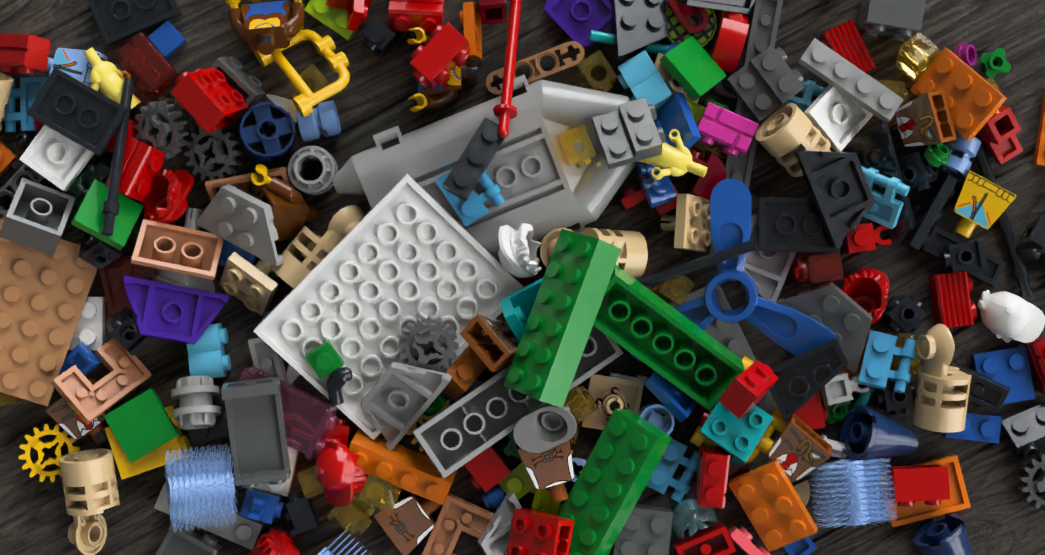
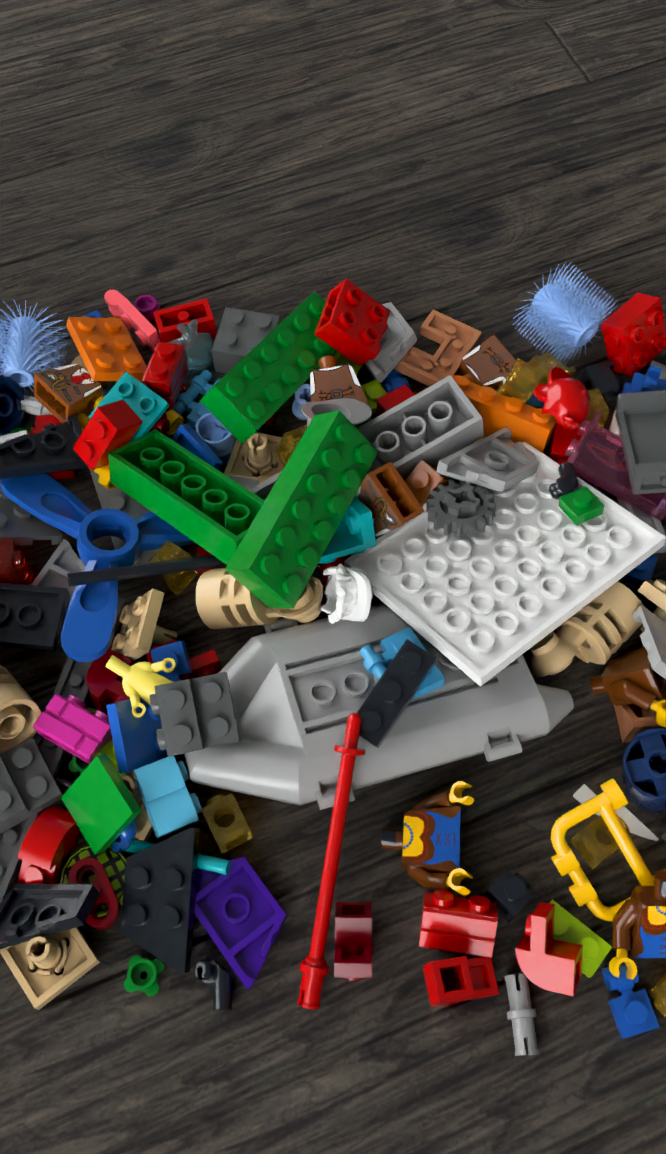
camera: 170 degrees left, 25 degrees down
light grey piece [288,146,339,195] -> none
medium blue wheel [296,100,341,142] -> none
red brick [410,22,470,90] -> none
orange plate [460,2,482,60] -> none
medium nougat beam [486,41,585,95] -> none
clear yellow brick [556,124,596,168] -> none

